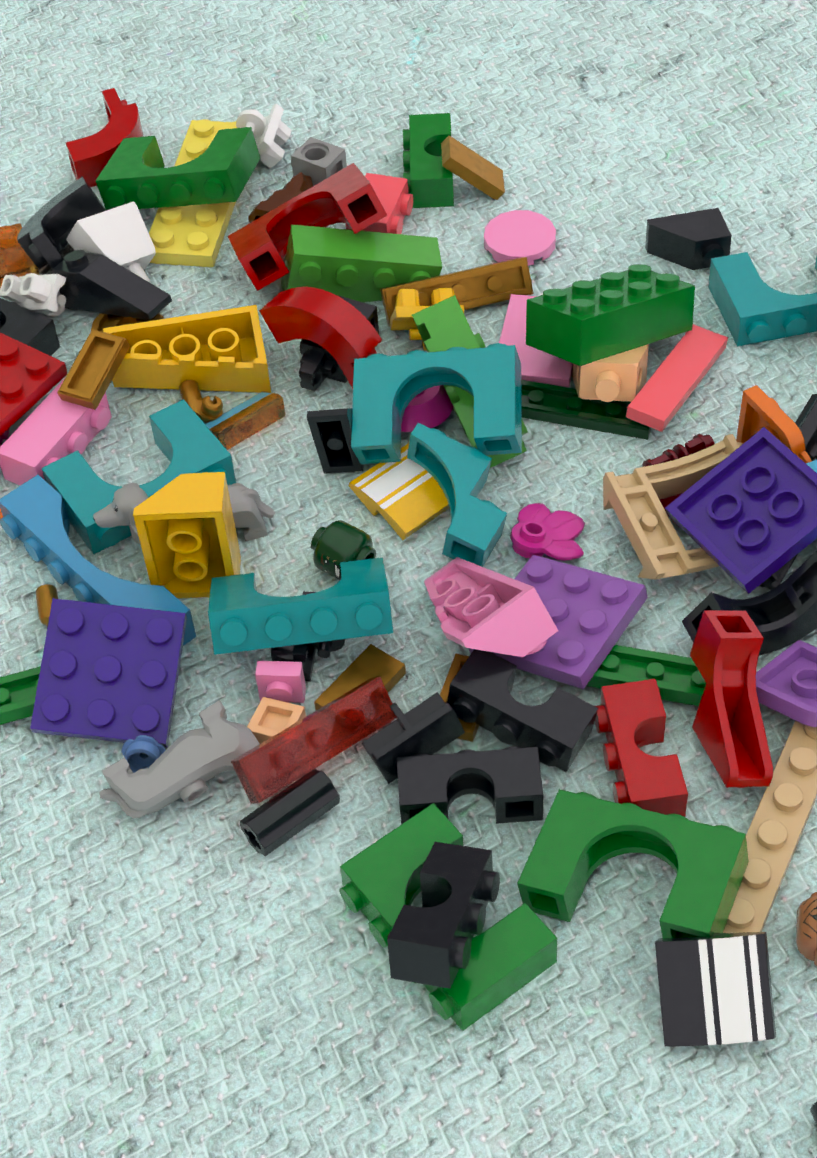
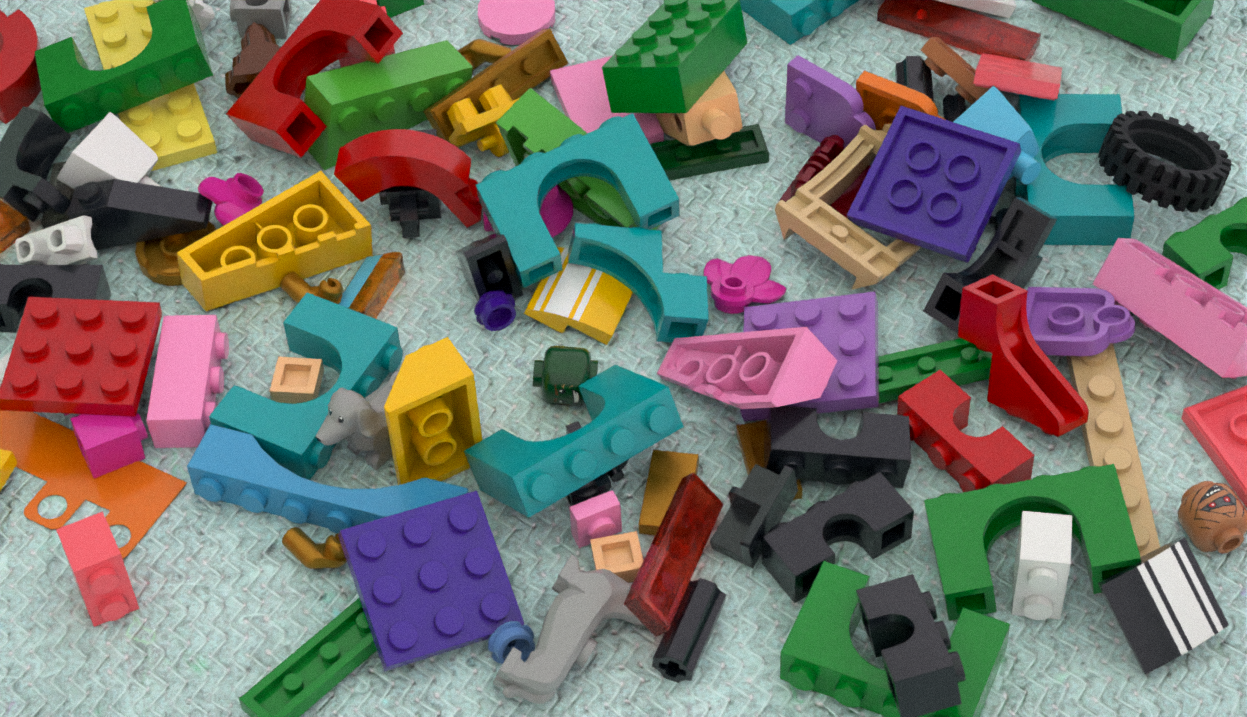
camera: 30 degrees left, 0 degrees up
pearl gold tile [57,329,130,410] -> none
coral tile [626,324,728,432] -> none
none -> dark pink plate [198,173,264,226]
none -> light nougat plate [269,356,324,404]
none -> pearl gold arm [457,39,511,73]
none -> dark purple plate [474,291,516,331]
none -> medium lavender plate [785,55,876,149]
none -> white brick [1011,511,1072,620]

